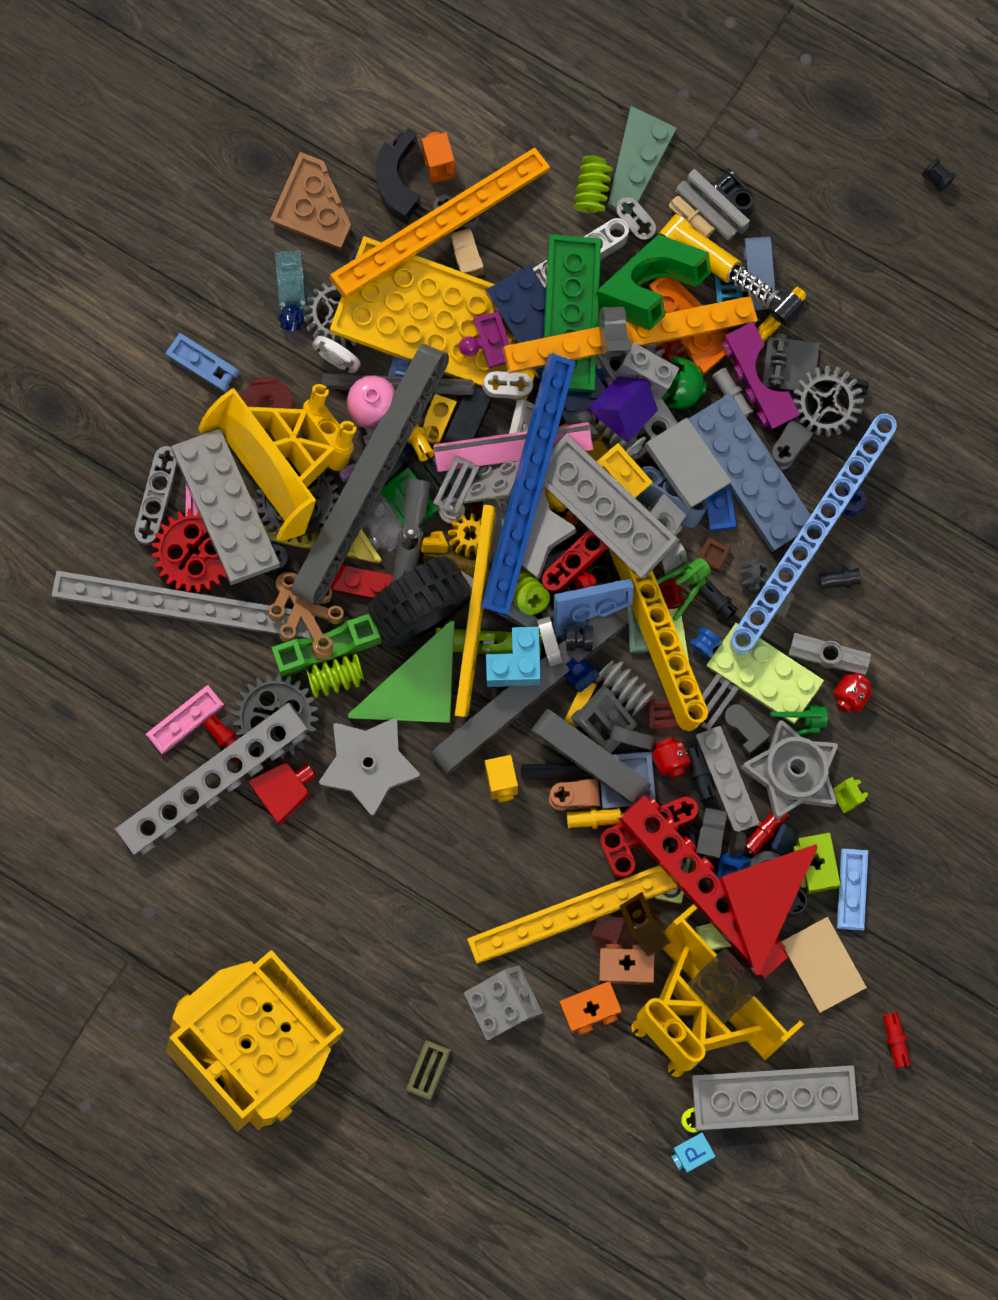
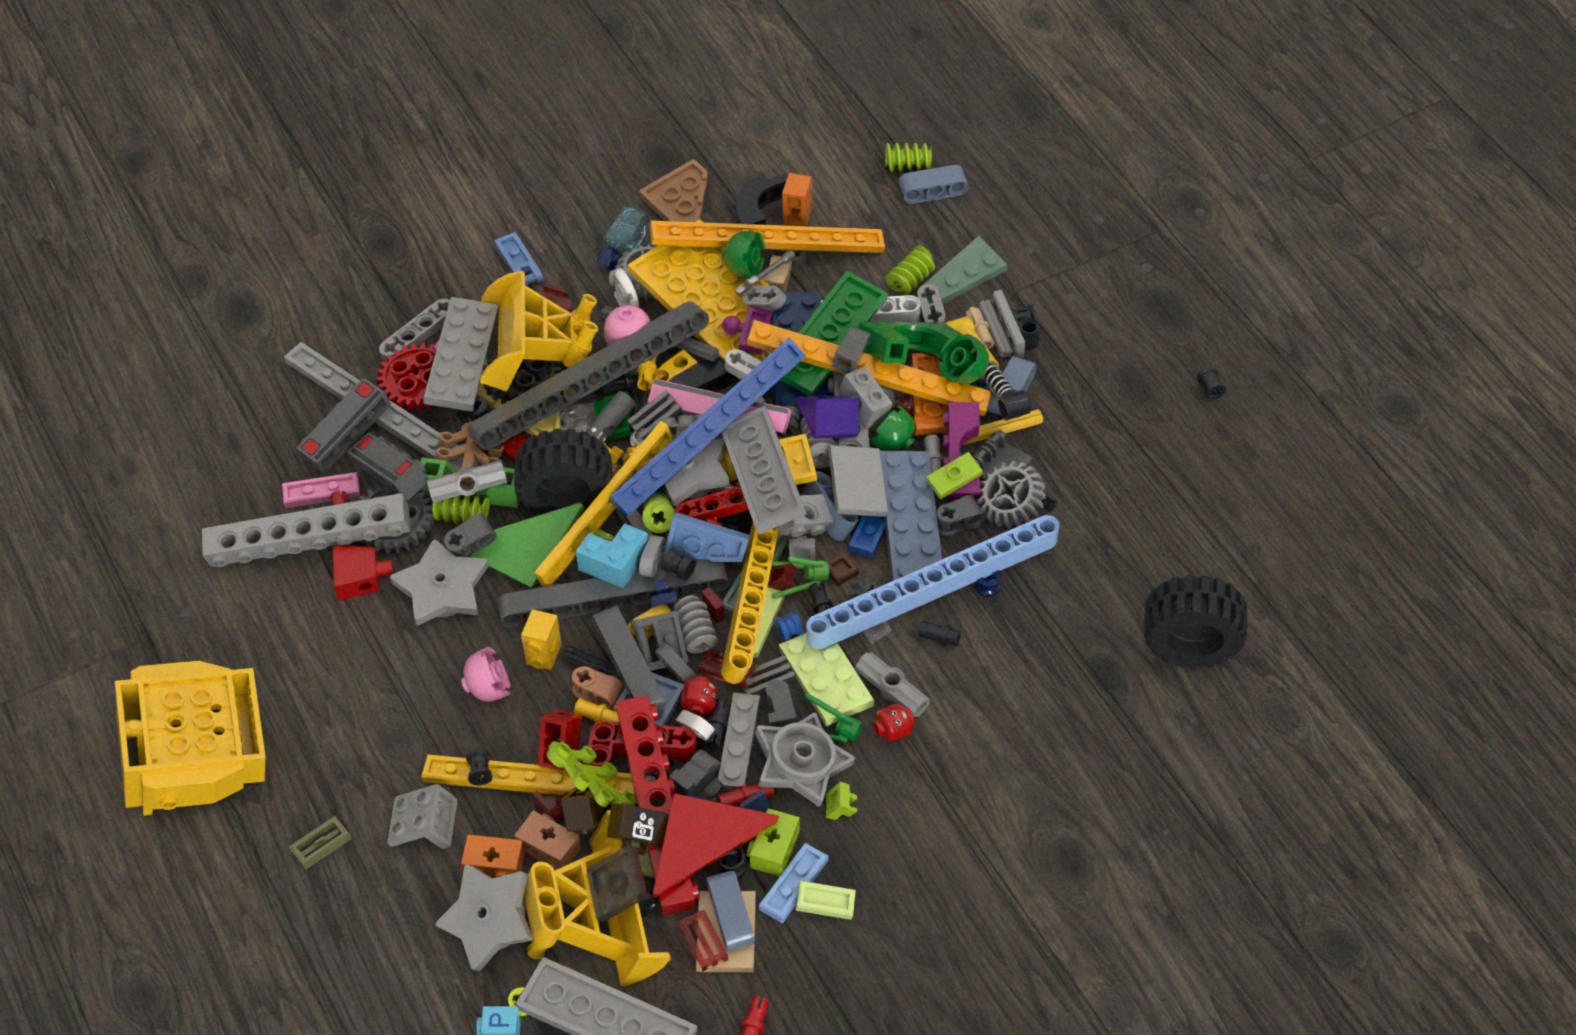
camera: 30 degrees right, 25 degrees down
none -> dark grey brick [296,377,391,475]
none -> dark grey brick [347,432,428,501]
none -> light grey piece [427,460,507,502]
none -> light grey plate [436,864,533,972]
none -> dark grey piece [444,513,497,557]
none -> bright pink cylinder [461,647,510,702]
none -> black bush [466,749,493,786]
none -> red torso [538,710,582,771]
none -> lime plant [547,742,637,807]
none -> dark brown piece [607,803,668,855]
none -> white beam [675,710,715,741]
none -> clear red tile [678,910,728,972]
none -> dark red tile [702,587,725,623]
none -> sand blue beam [706,870,755,951]
none -> green cylinder [722,231,765,279]
none -> flat silver piece [735,250,795,297]
none -> light grey beam [742,285,786,311]
none -> yellowish green tile [796,881,856,920]
none -> lime piece [885,143,932,172]
none -> sand blue beam [898,165,969,204]
none -> lime plate [926,452,983,499]
none -> green cylinder [939,334,989,385]

